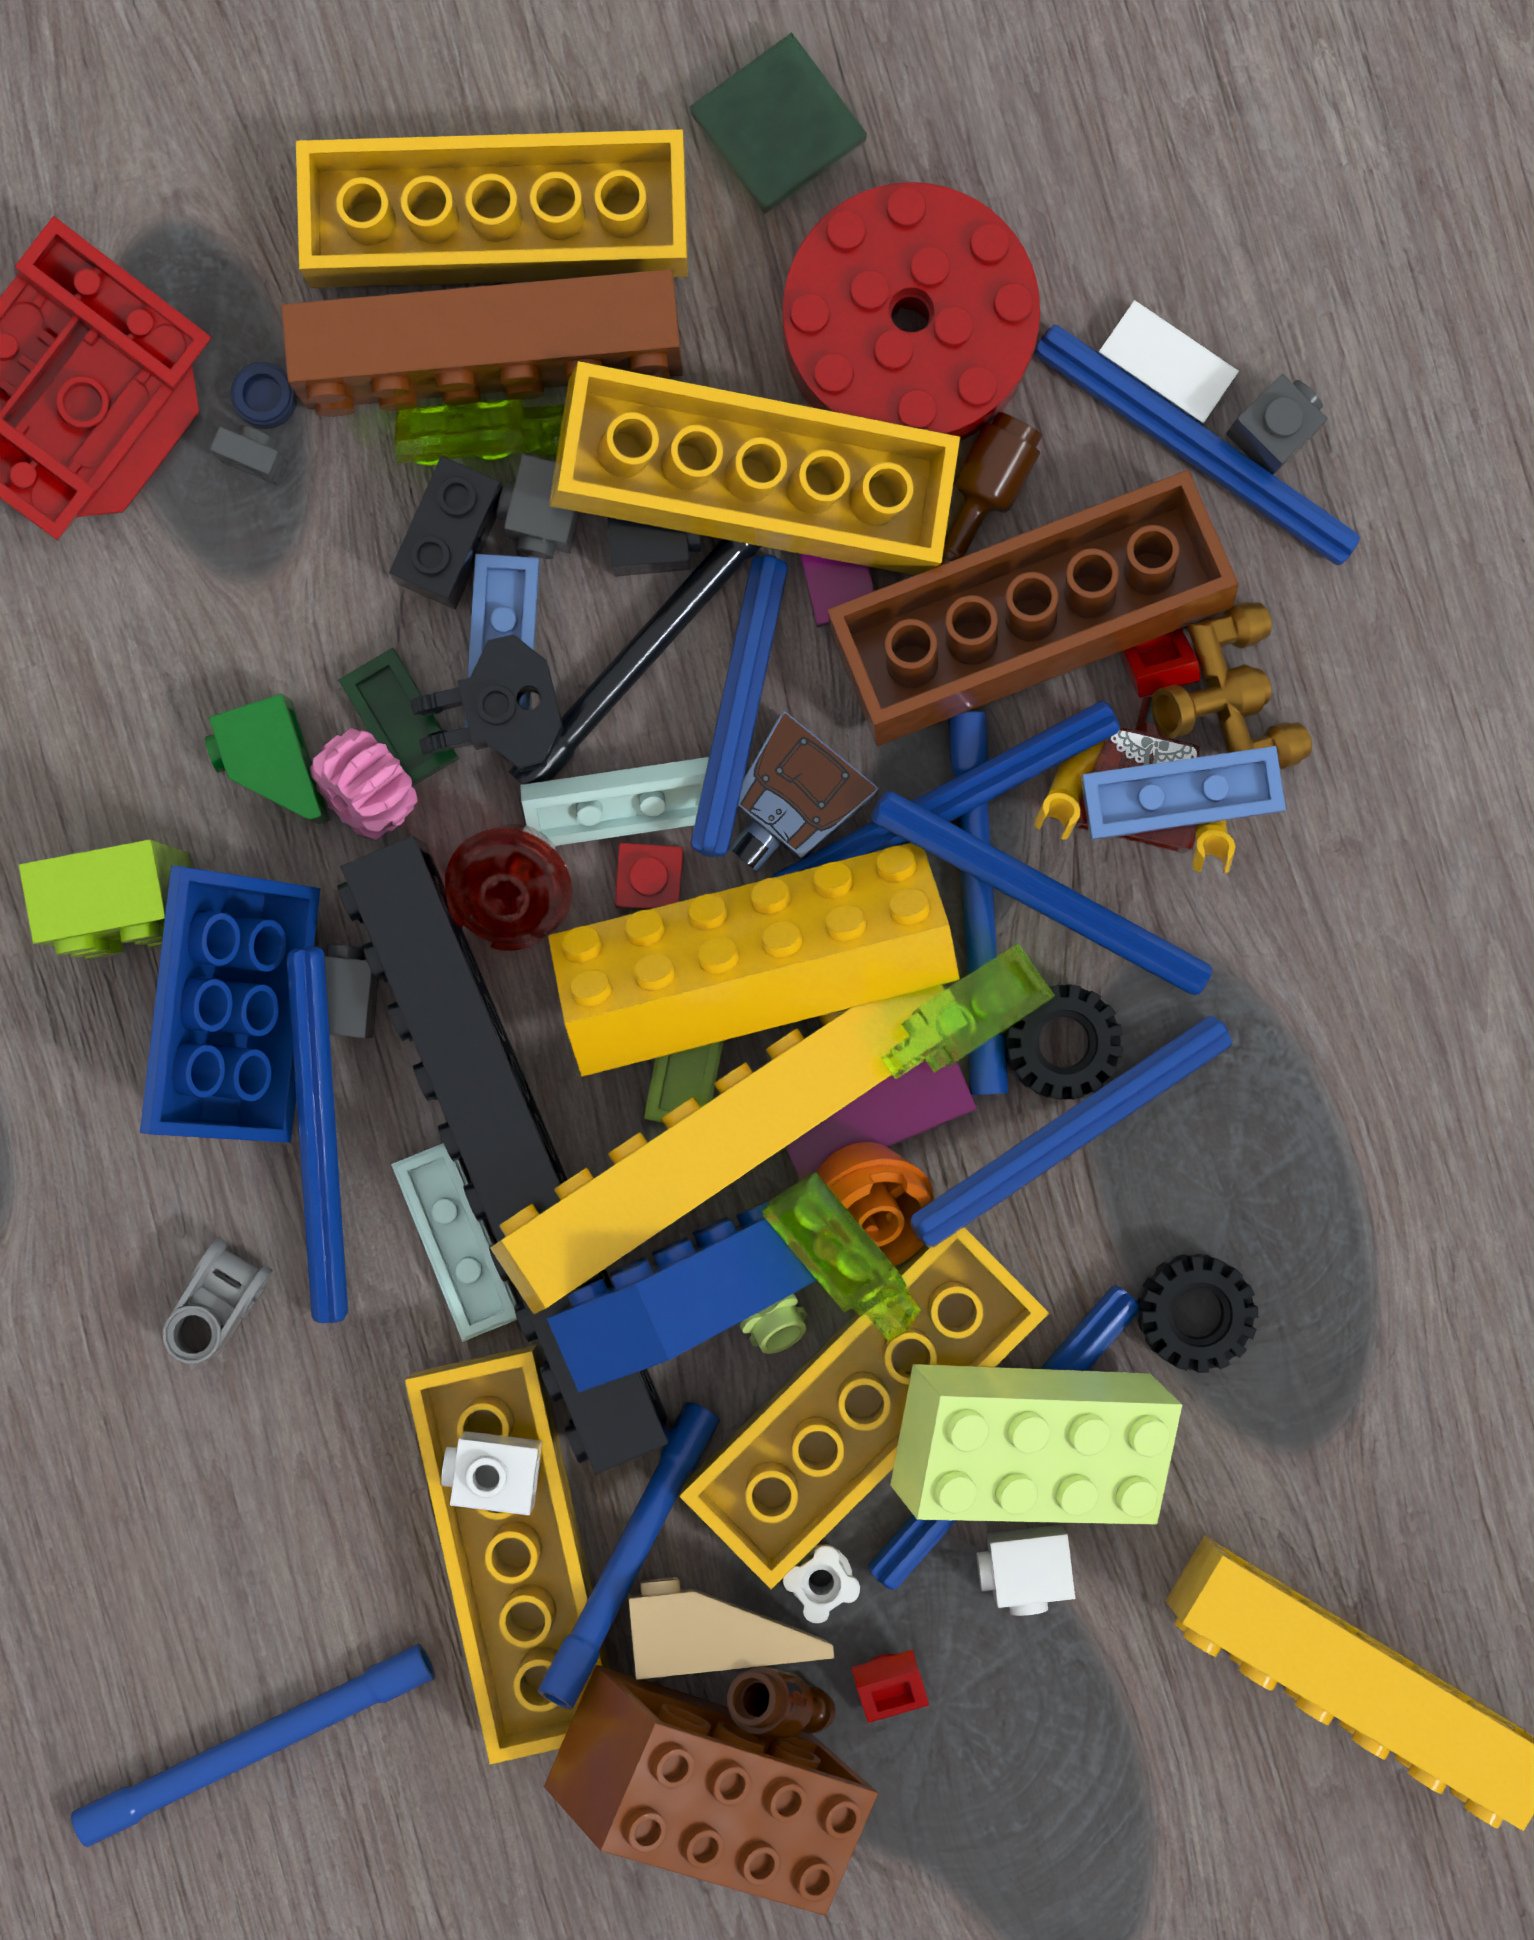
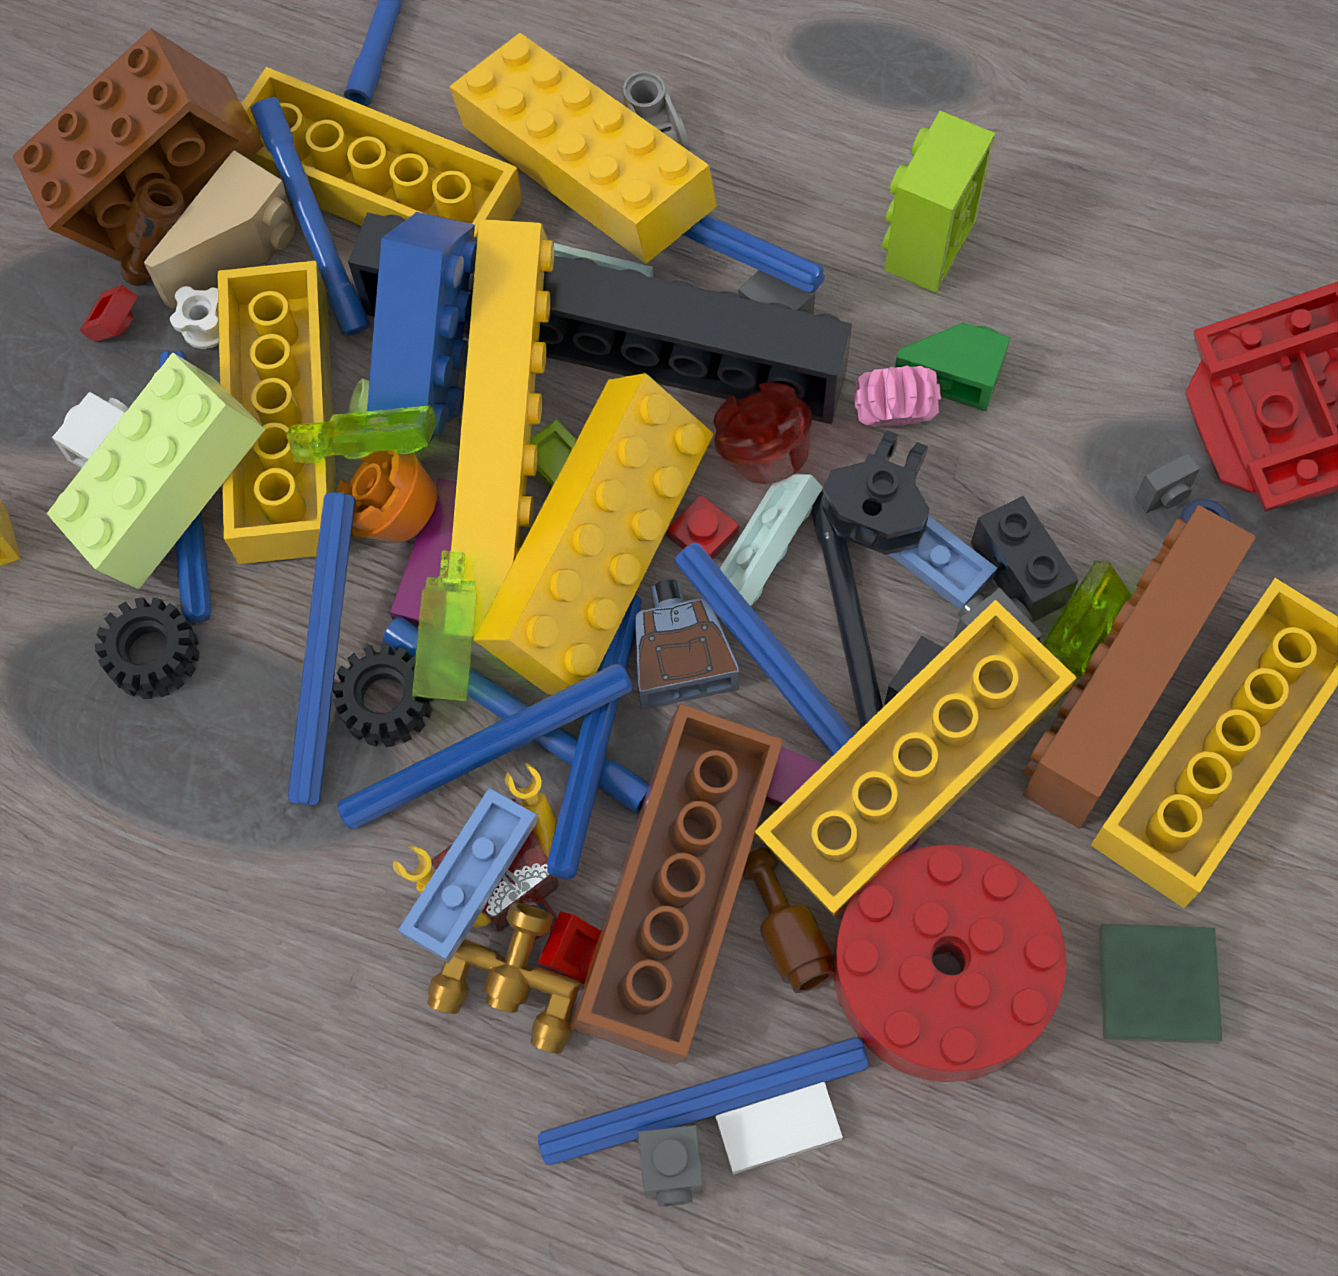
camera: 130 degrees right, 20 degrees down
blue slope [140,865,321,1143] -> none
dark green tile [338,648,460,787] -> none
white brick [441,1431,543,1515] -> none
none -> yellow brick [449,33,717,264]

